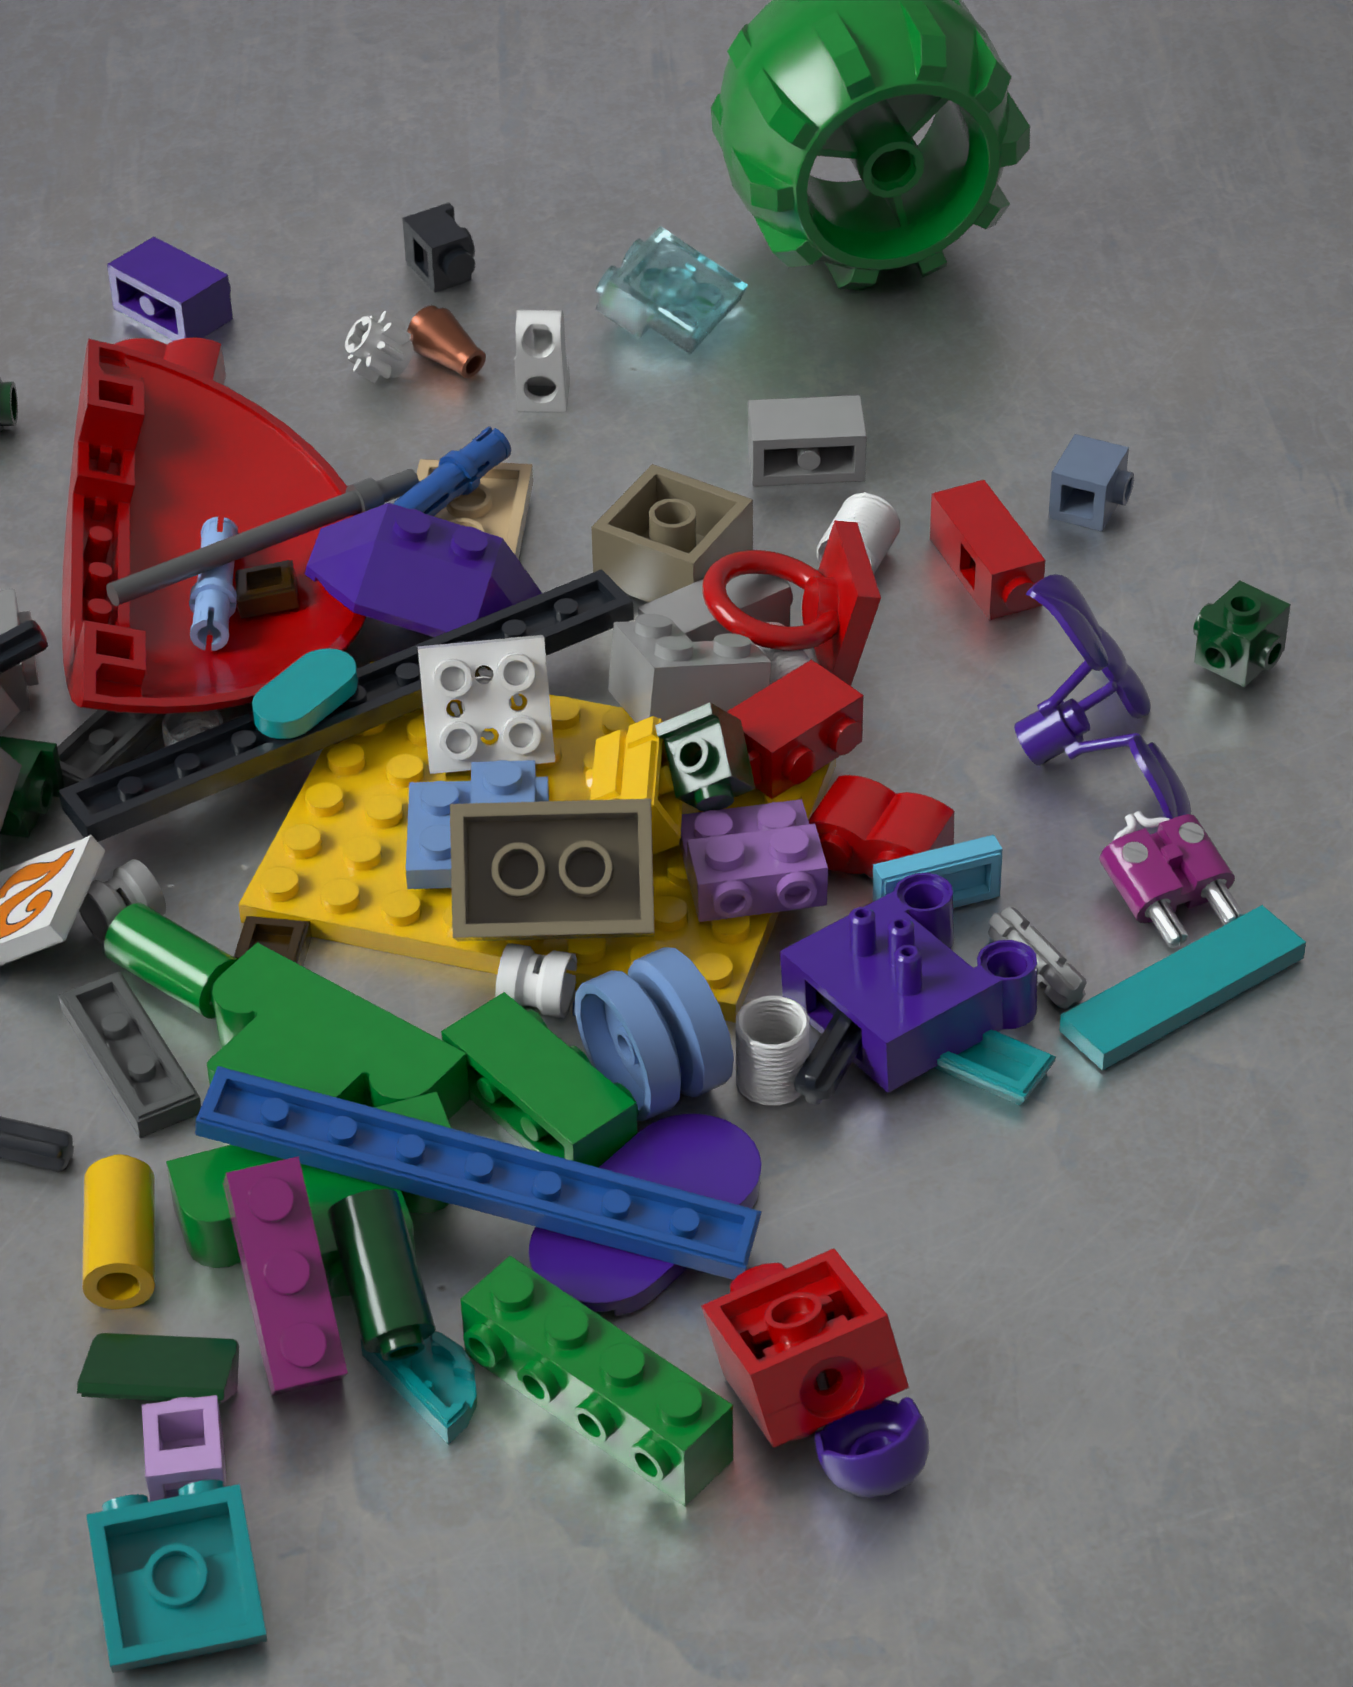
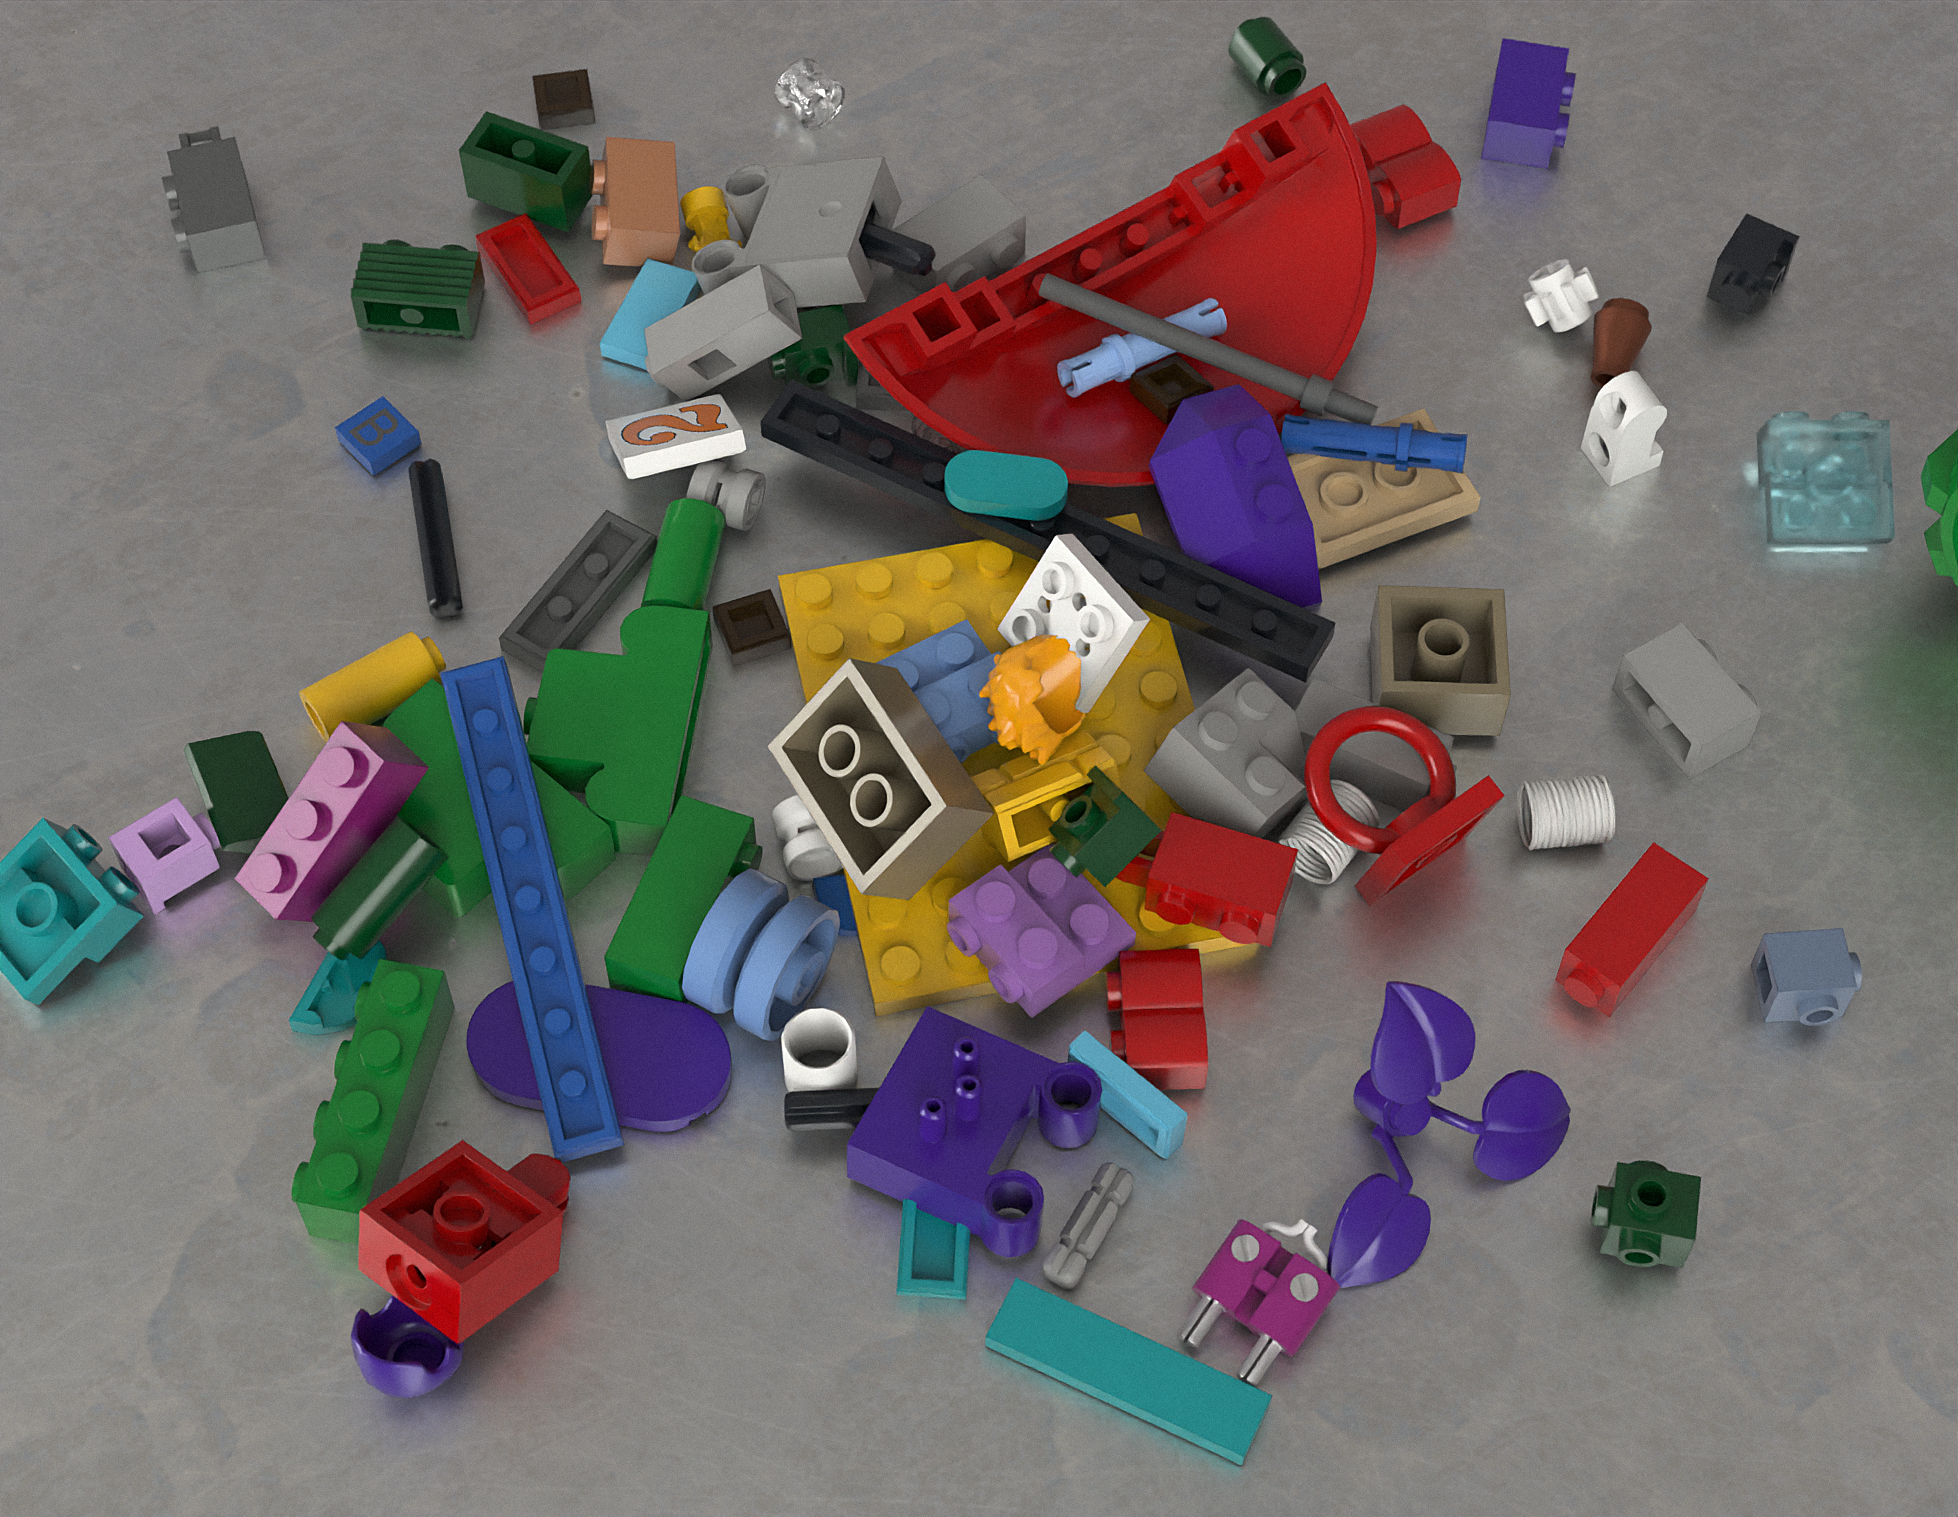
camera: 60 degrees right, 15 degrees up
none -> light orange hair [979,635,1086,764]

